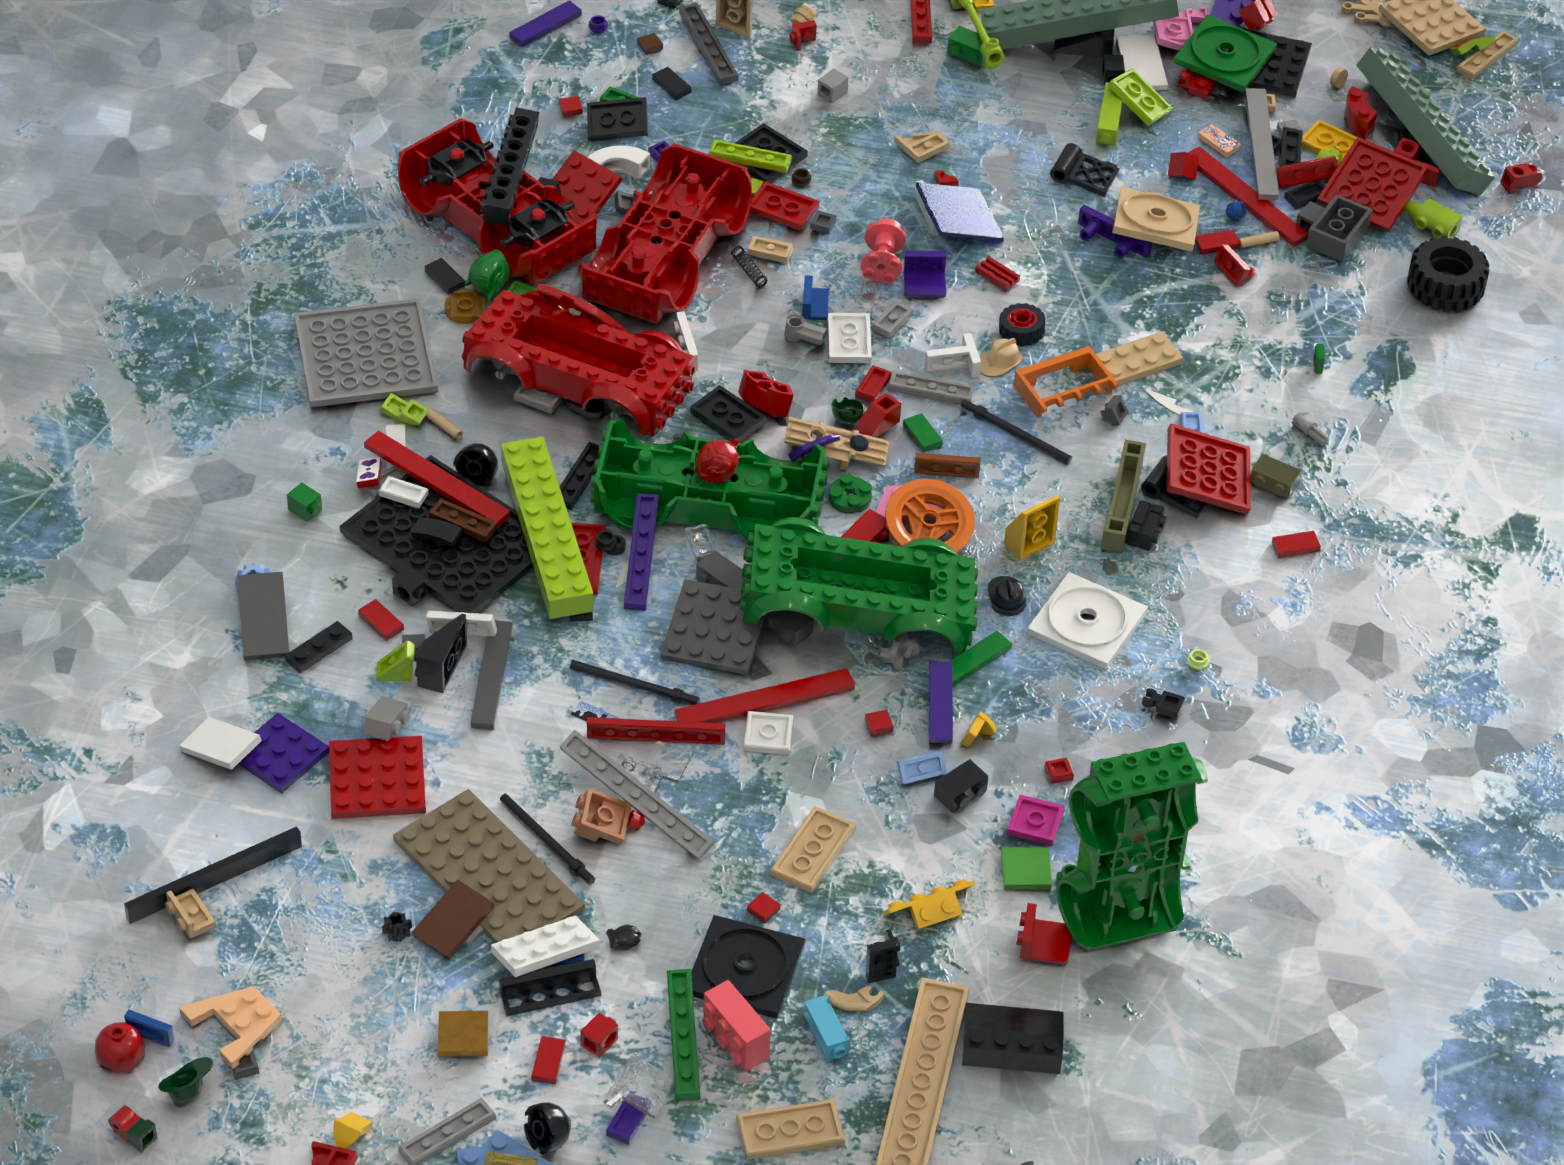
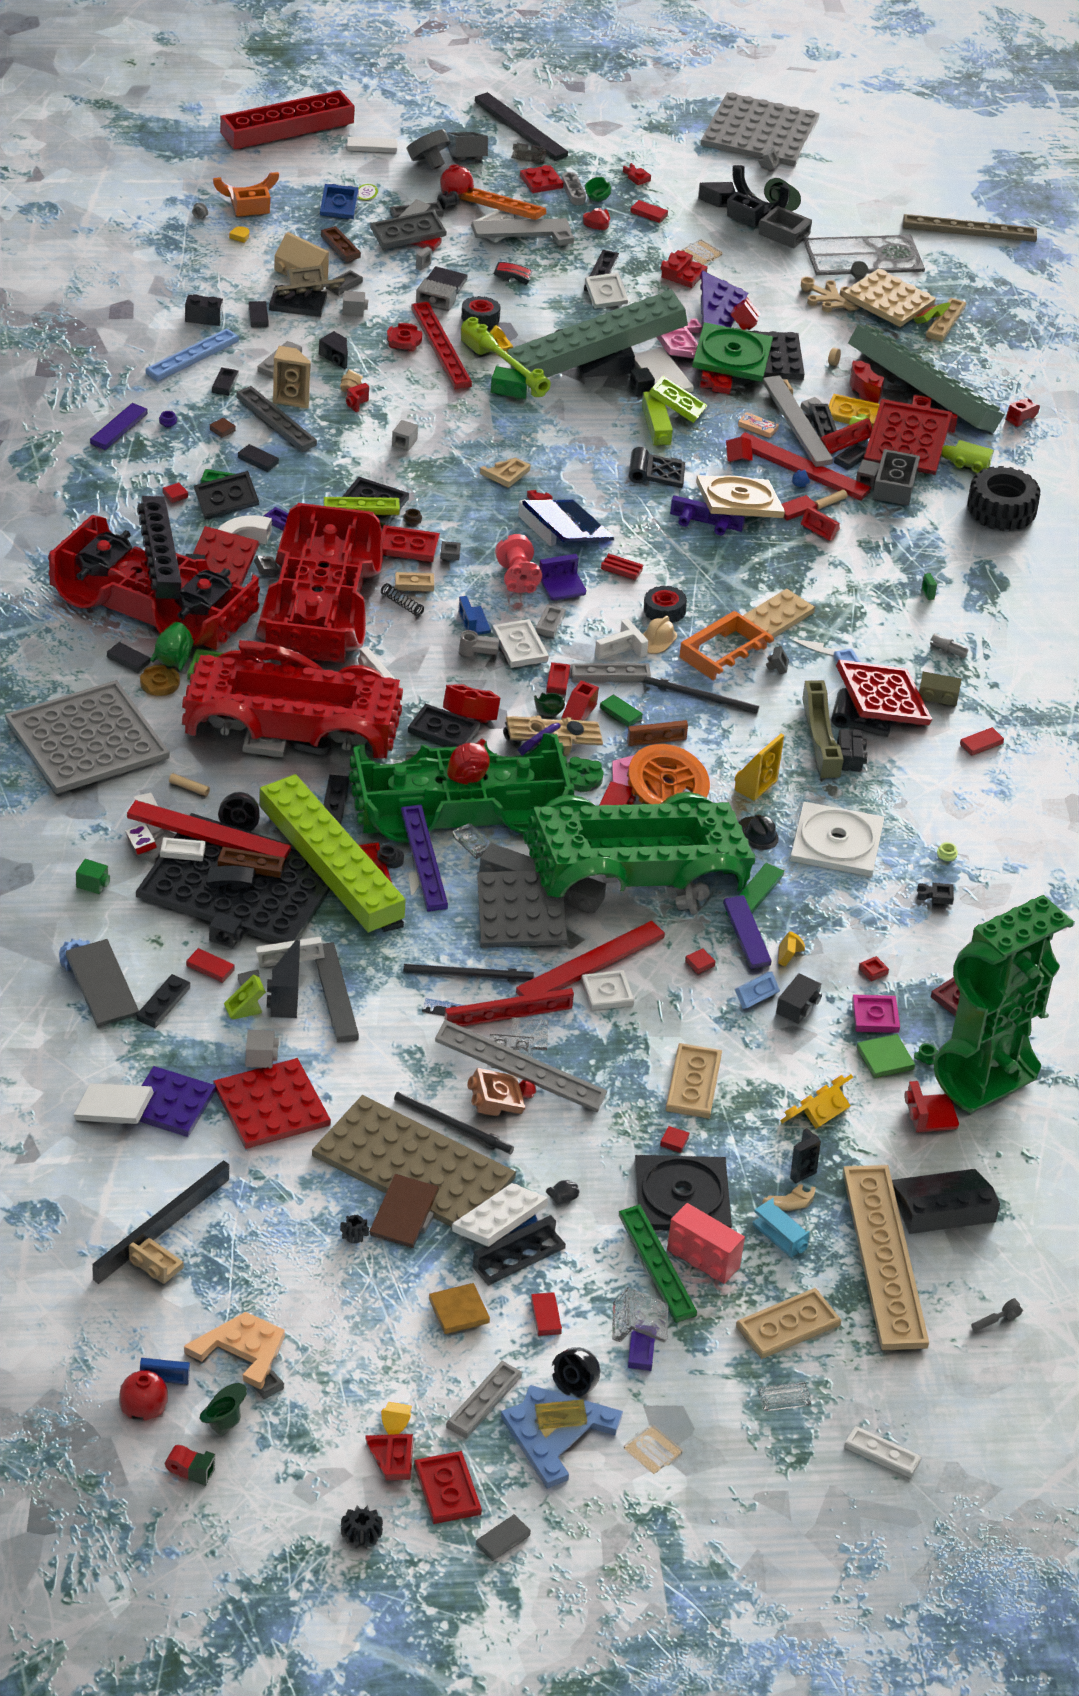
camera: 20 degrees left, 5 degrees down
lime slope [379,393,430,426] -> none
red brick [580,1013,618,1058] -> none

